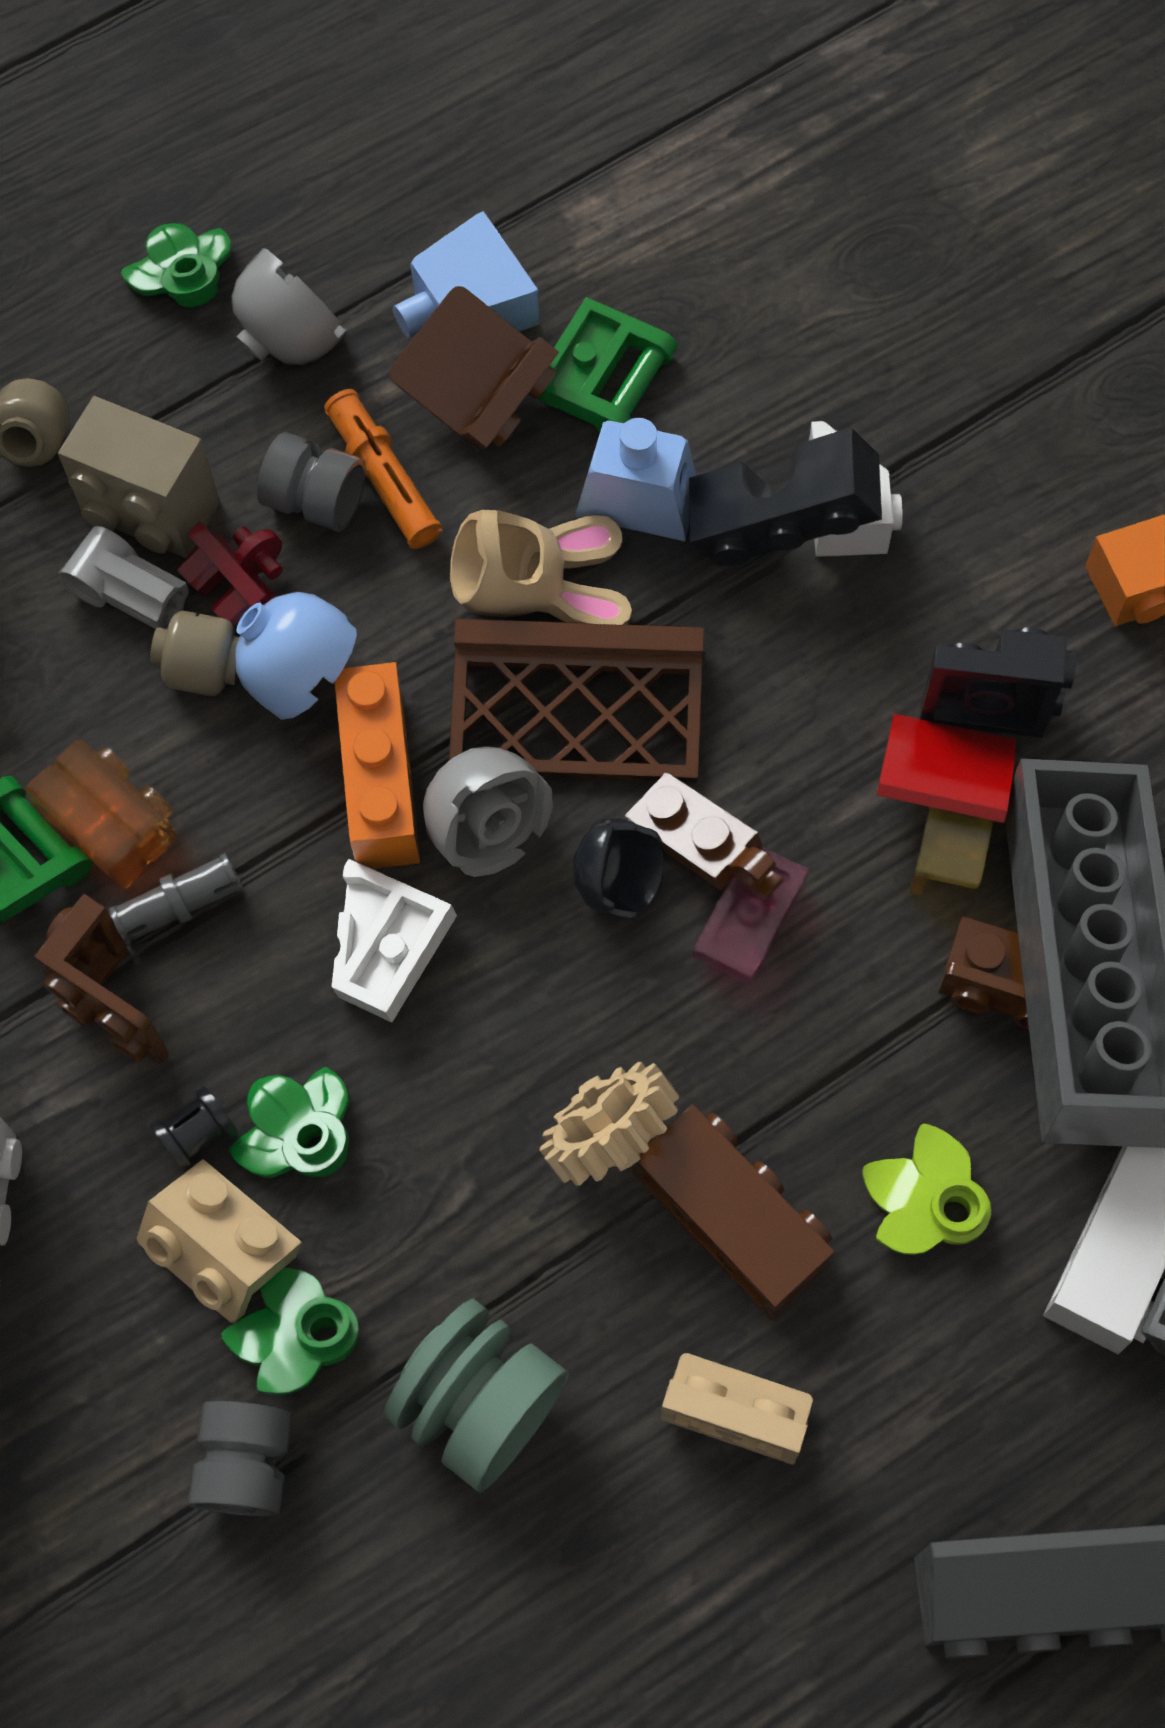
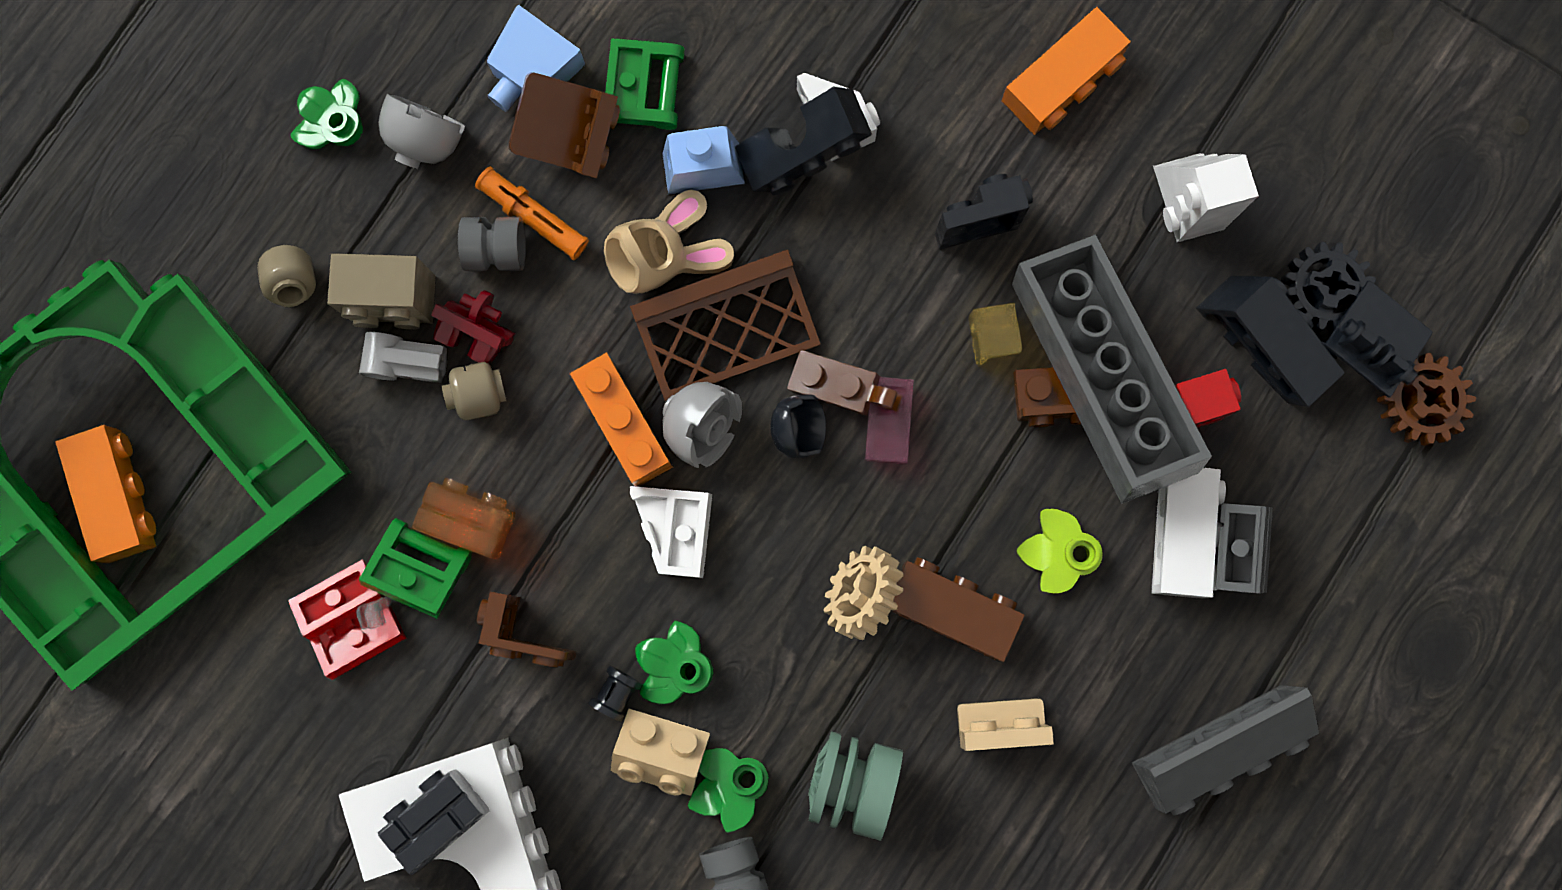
camera: 20 degrees left, 15 degrees up
dark grey pin [109,853,243,945] -> none
light blue cylinder [236,592,357,720] -> none
red slope [877,713,1016,823] -> none

